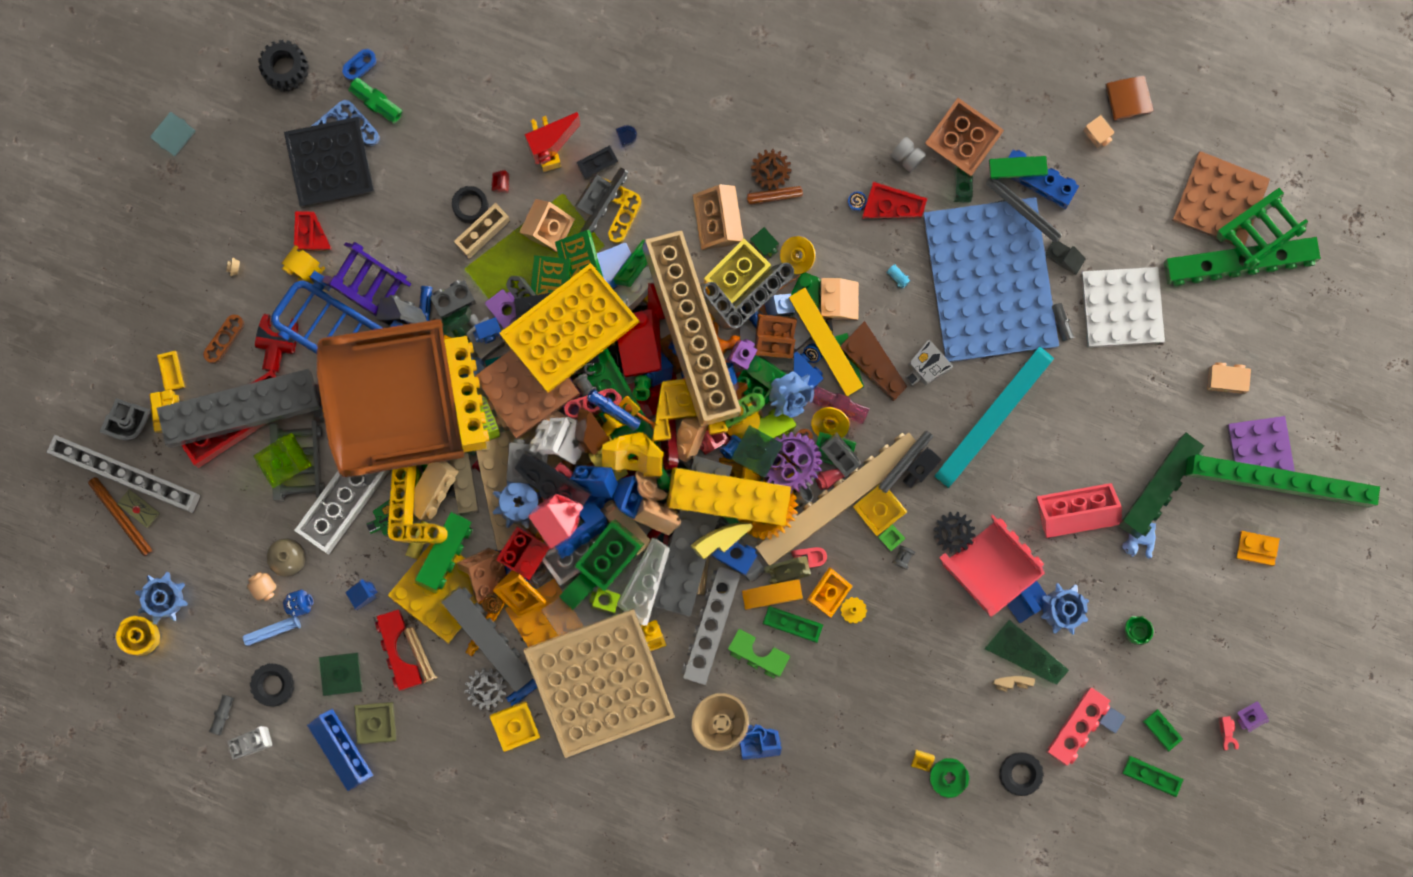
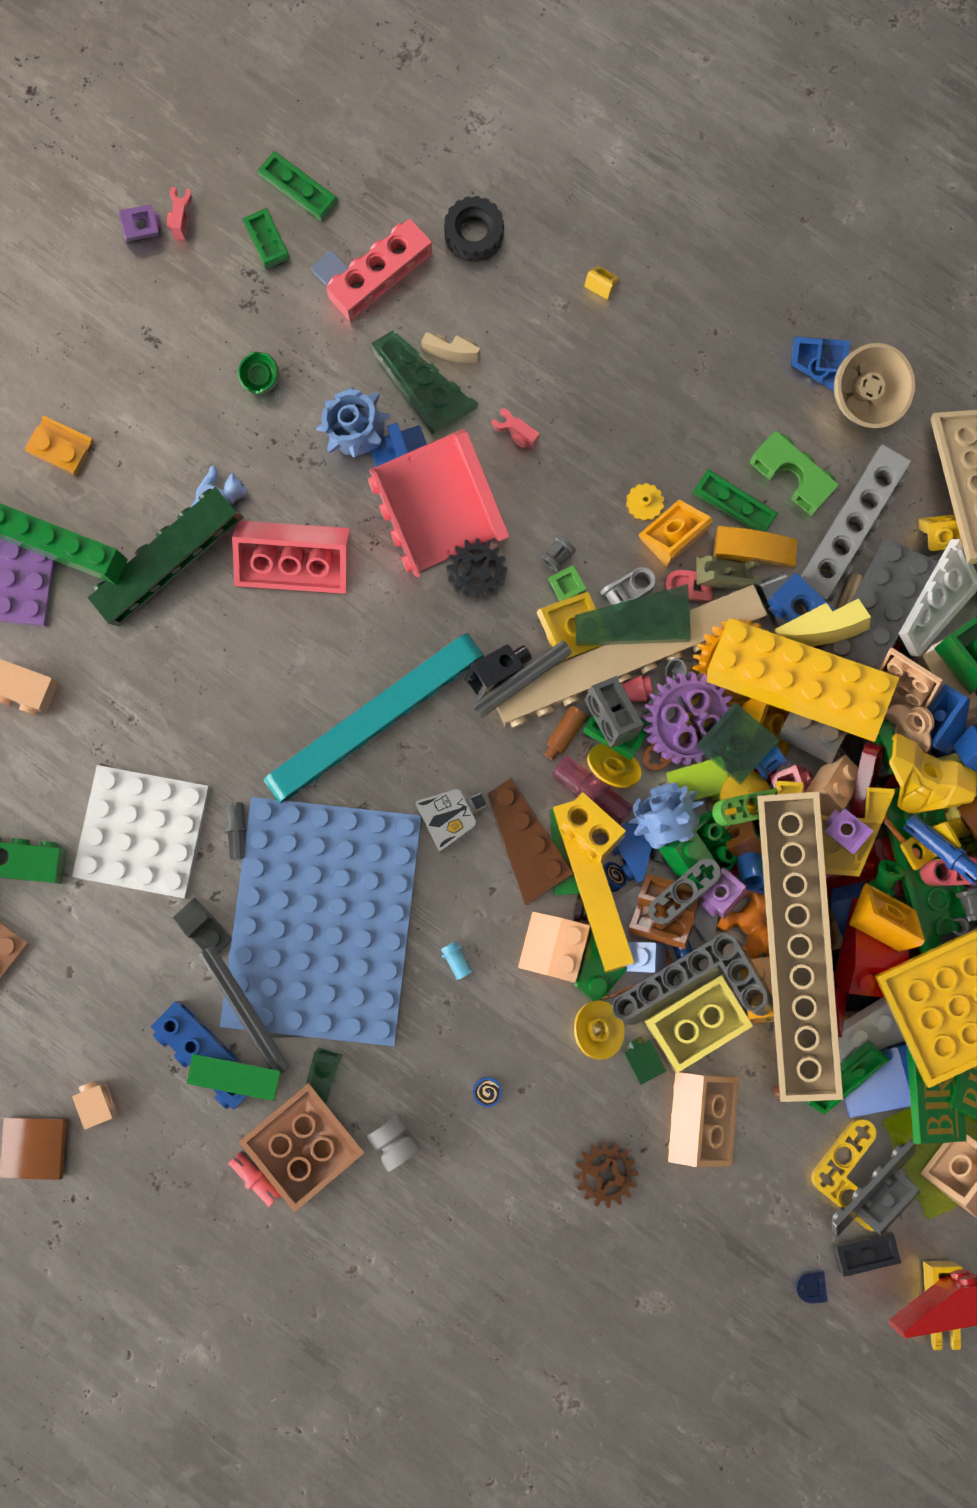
camera: 165 degrees left, 0 degrees up
dark orange axle [747,186,803,204] -> none
red wing [862,182,928,219] -> none
green plate [930,758,969,798] -> none
none -> coral pin [228,1151,281,1208]
none -> coral plate [491,408,540,451]
none -> dark orange cylinder [544,706,588,761]
none -> yellow brick [558,792,626,862]
none -> clear green wing [575,584,691,646]
none -> light grey piece [600,567,655,616]
none -> dark grey beam [648,859,722,925]
none -> medium lavender brick [824,808,873,855]
none -> light orange slope [849,883,925,952]

